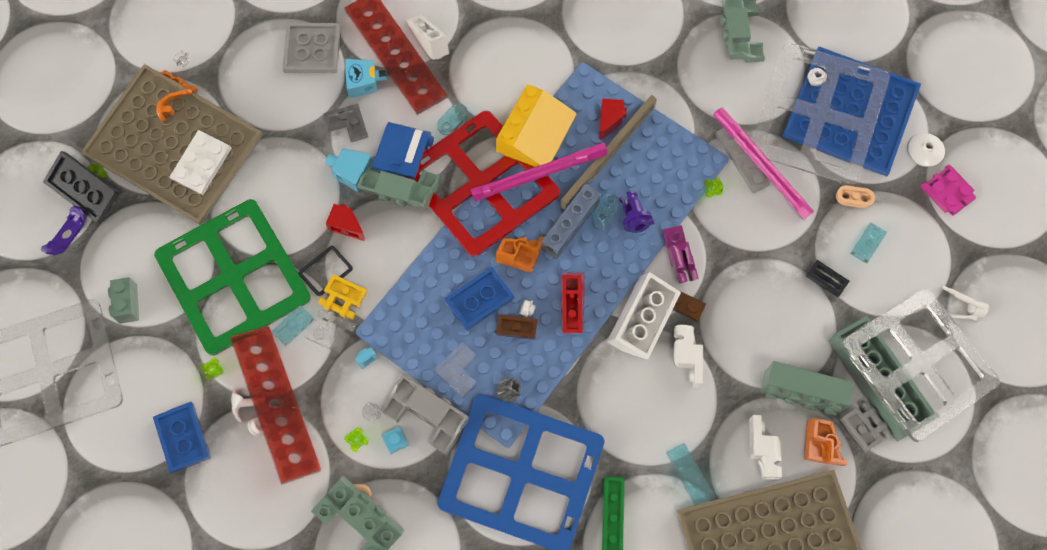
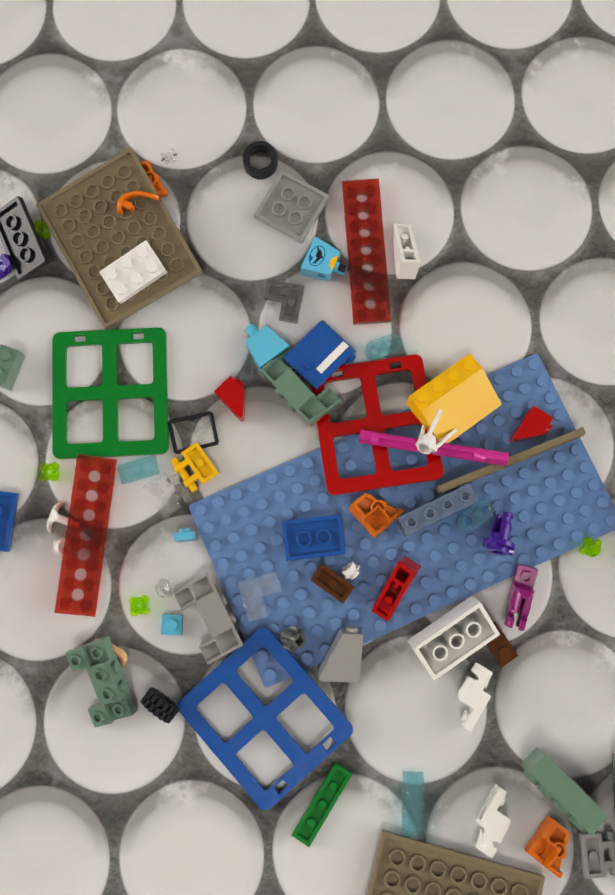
camera: 30 degrees right, 10 degrees up
none -> black tyre [140,687,180,724]
none -> black tyre [243,141,278,179]
none -> light grey slope [317,626,363,683]
none -> white plant [415,409,457,454]

